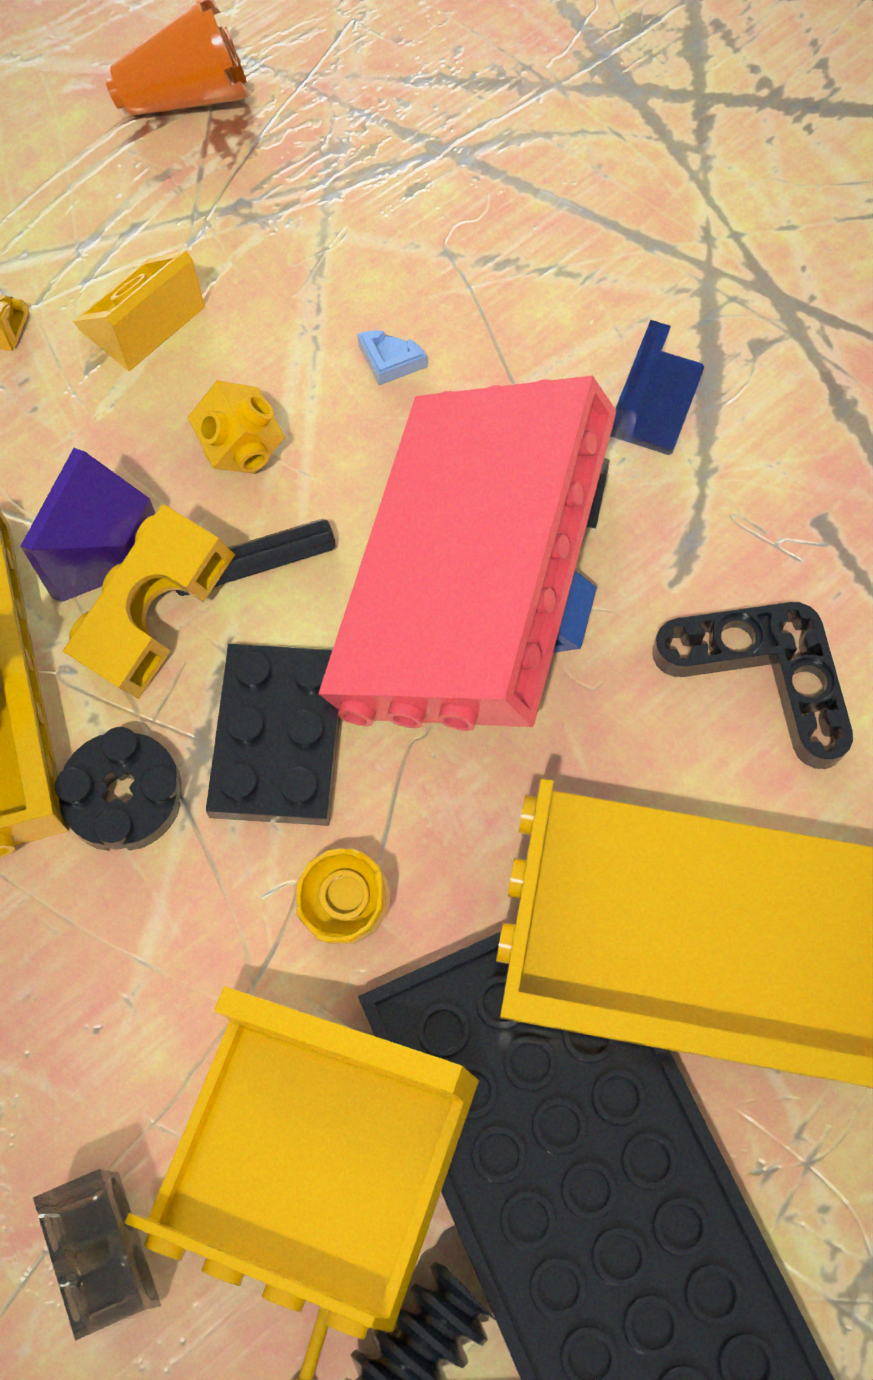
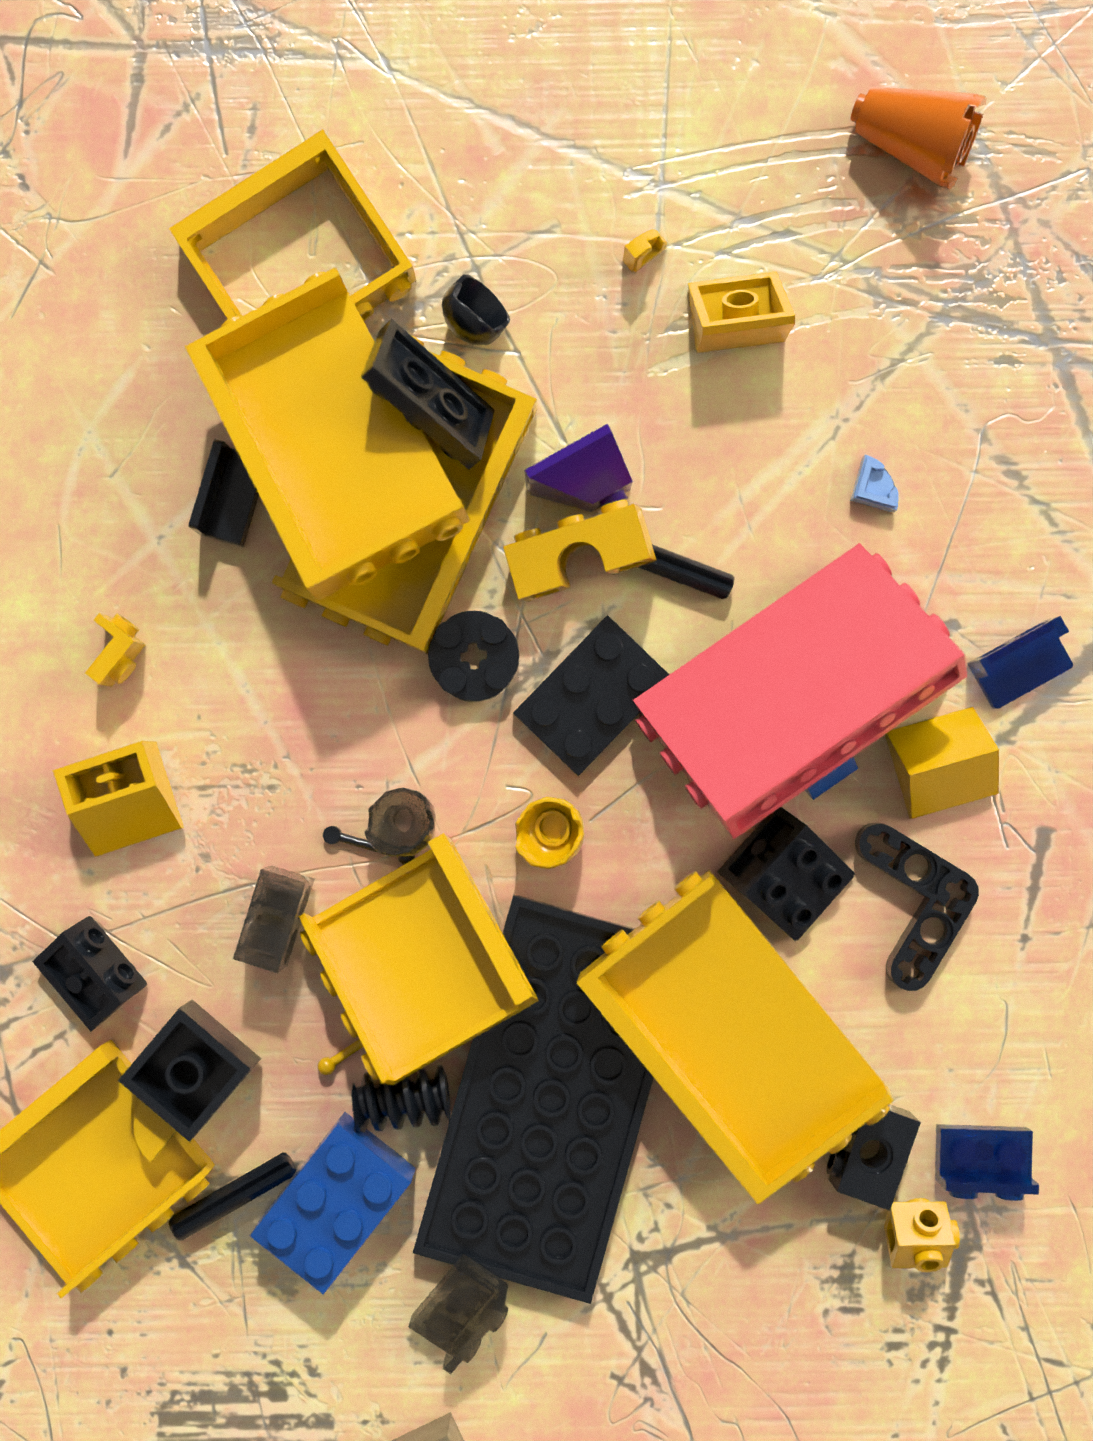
camera: 40 degrees right, 20 degrees up
yellow brick [187,380,285,473] -> none
none -> black hinge [323,826,415,865]
none -> clear smoke hair [364,787,436,858]
none -> black bracket [717,807,855,941]
none -> yellow slope [885,707,999,819]

